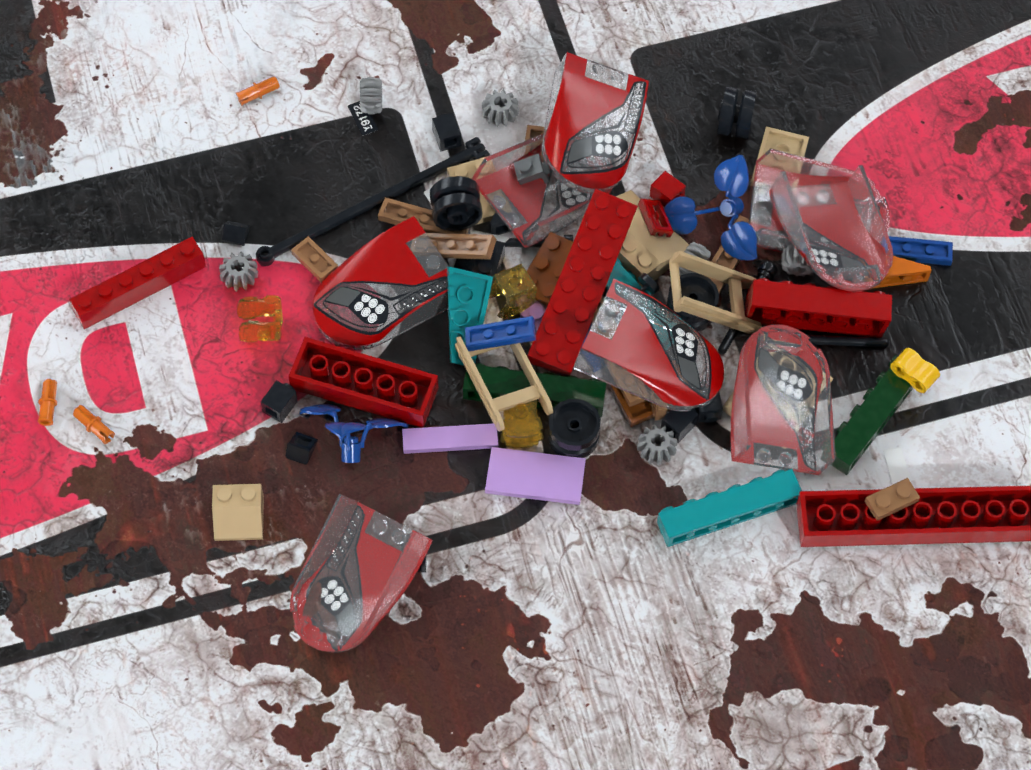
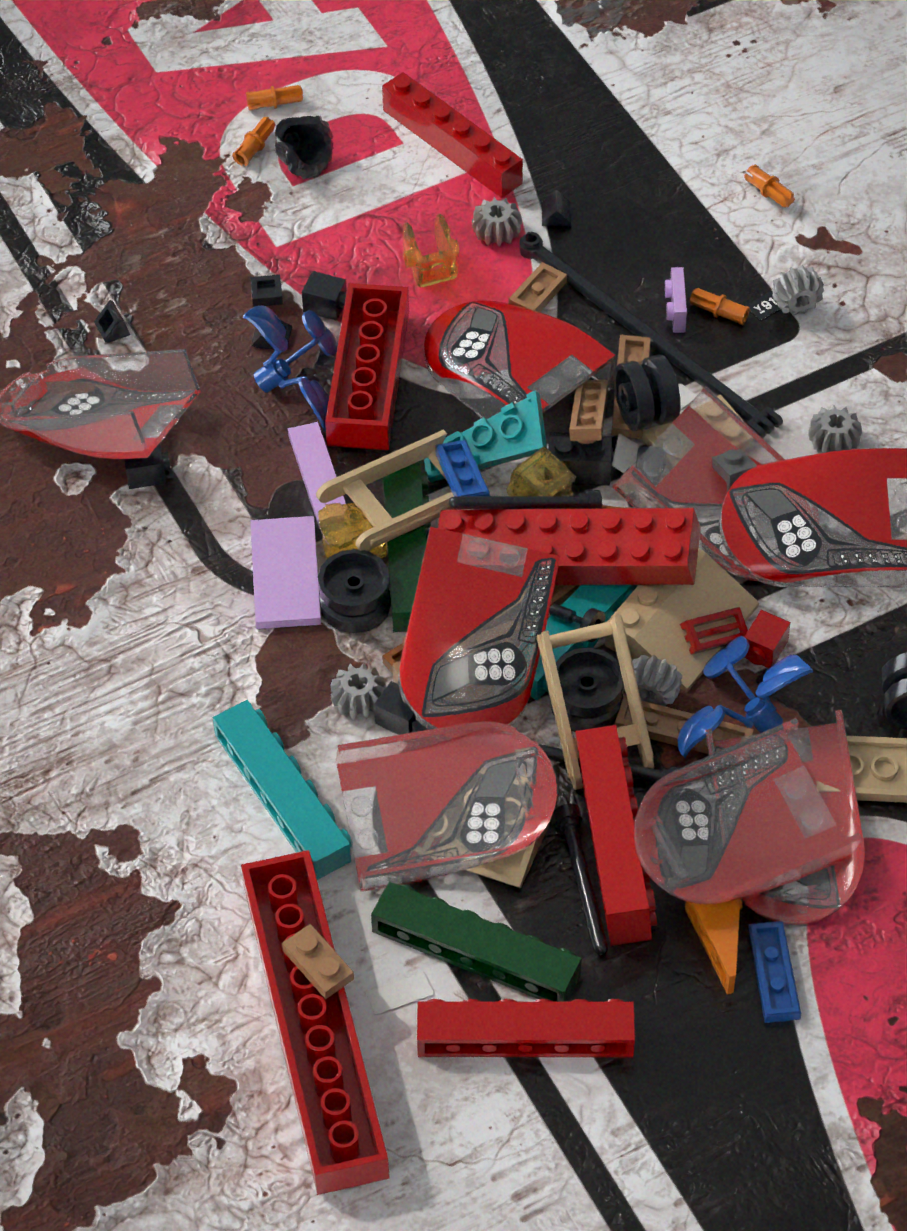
camera: 80 degrees right, 10 degrees down
tan slope [212,484,264,541] -> none
black brick [432,113,462,152] -> none
yellow axle [890,348,940,393] -> none
none -> black slope [94,300,130,343]
none -> black plate [250,274,283,307]
none -> black hair [275,115,334,179]
none -> red brick [417,999,635,1057]
none -> black piece [449,490,602,509]
none -> lavender plate [665,267,687,333]
none -> orange axle [689,288,750,325]

